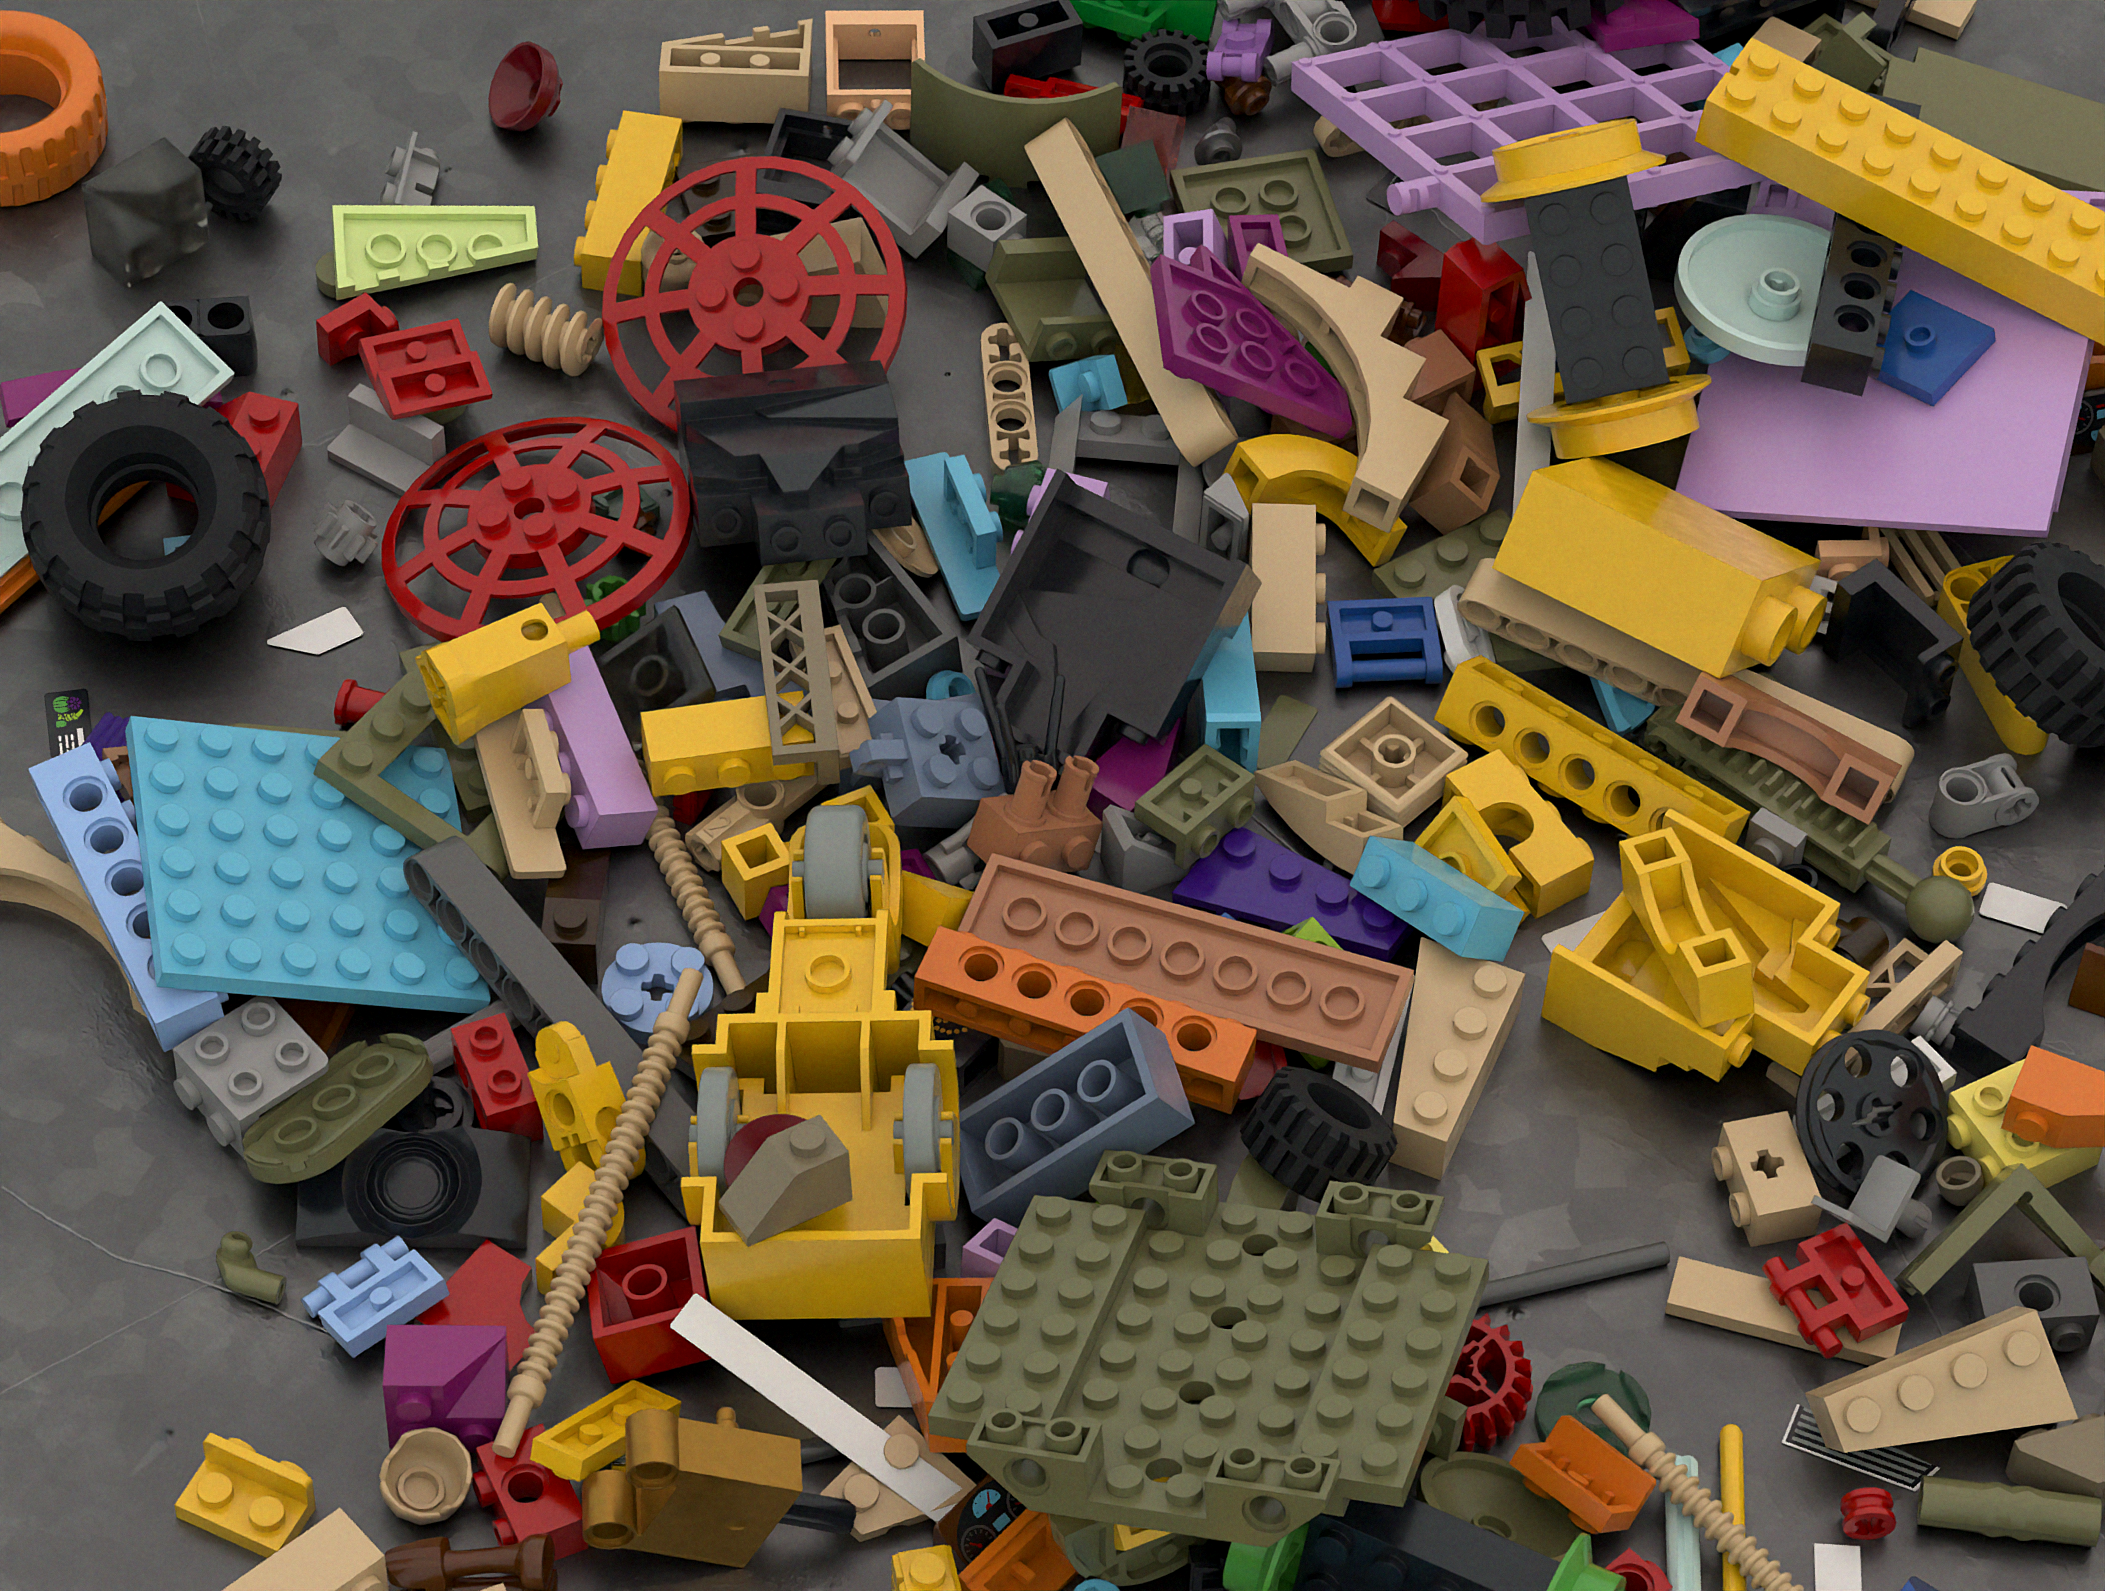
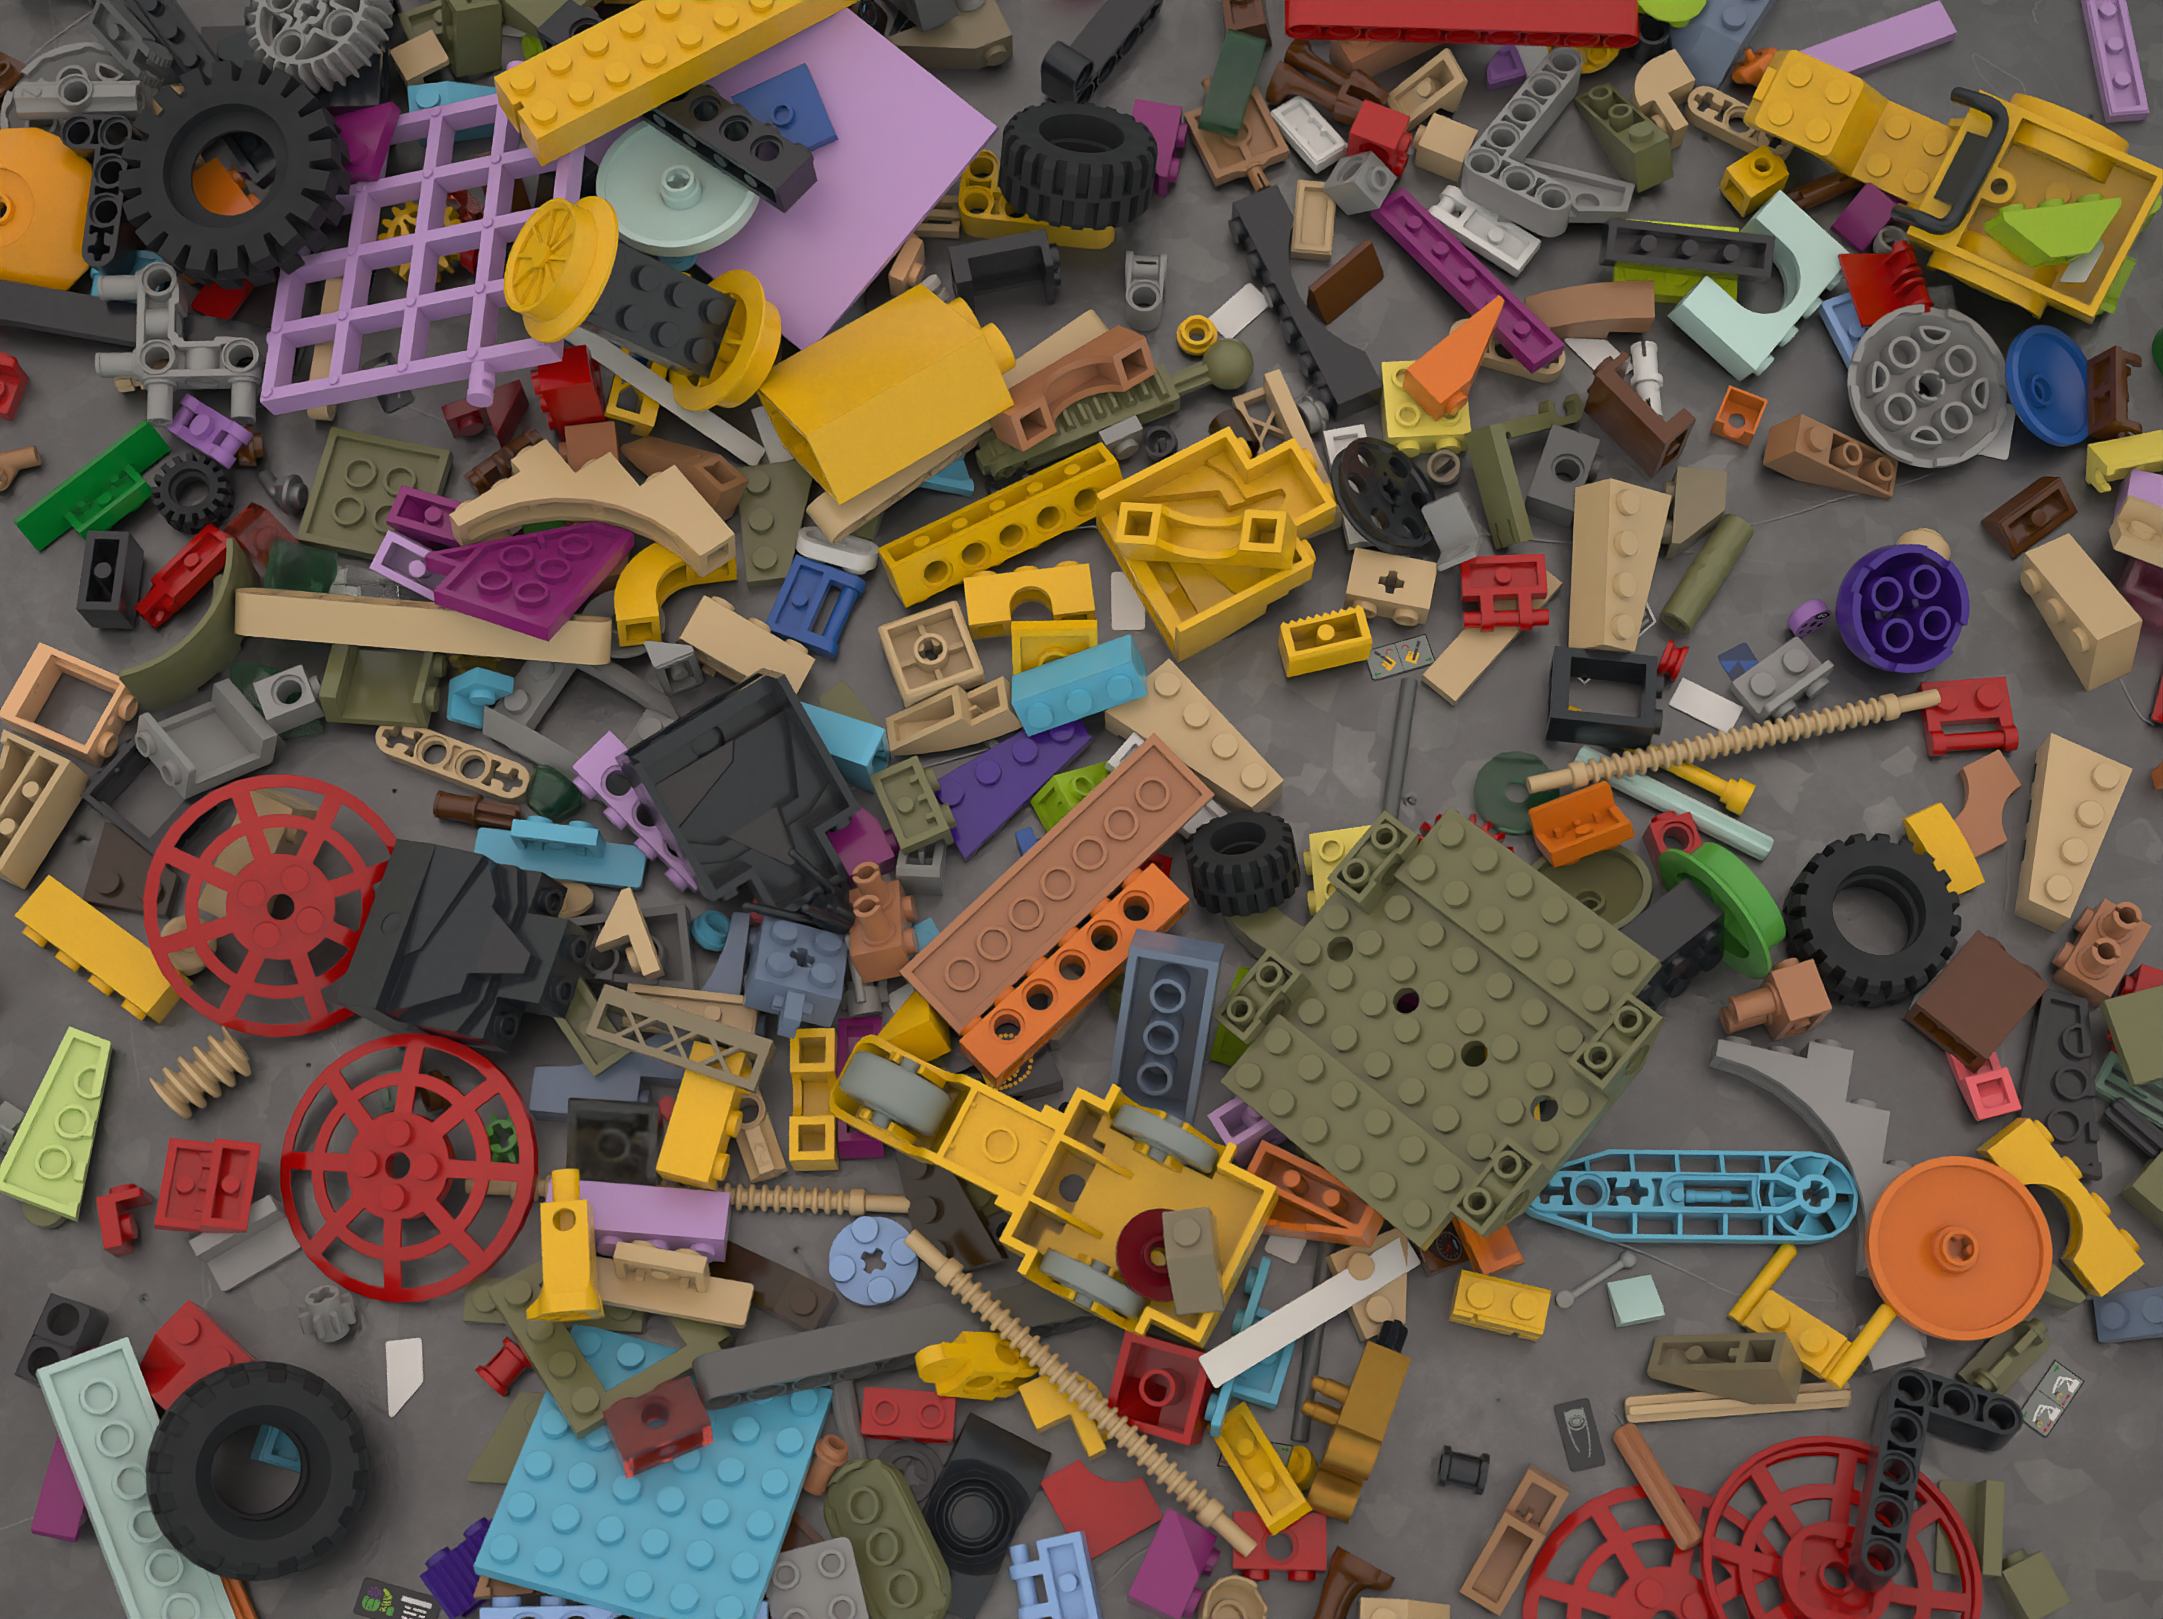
camera: 60 degrees left, 20 degrees up
none -> reddish brown axle [433,790,521,830]
none -> tan slope [595,887,665,981]
none -> clear red brick [602,1375,713,1479]
none -> nougat pin [802,1434,849,1496]
none -> medium azure bracket [1204,1256,1297,1438]
none -> yellow brick [1278,605,1372,678]
none -> light grey sticker [1366,634,1436,681]
none -> black window [1545,646,1664,751]

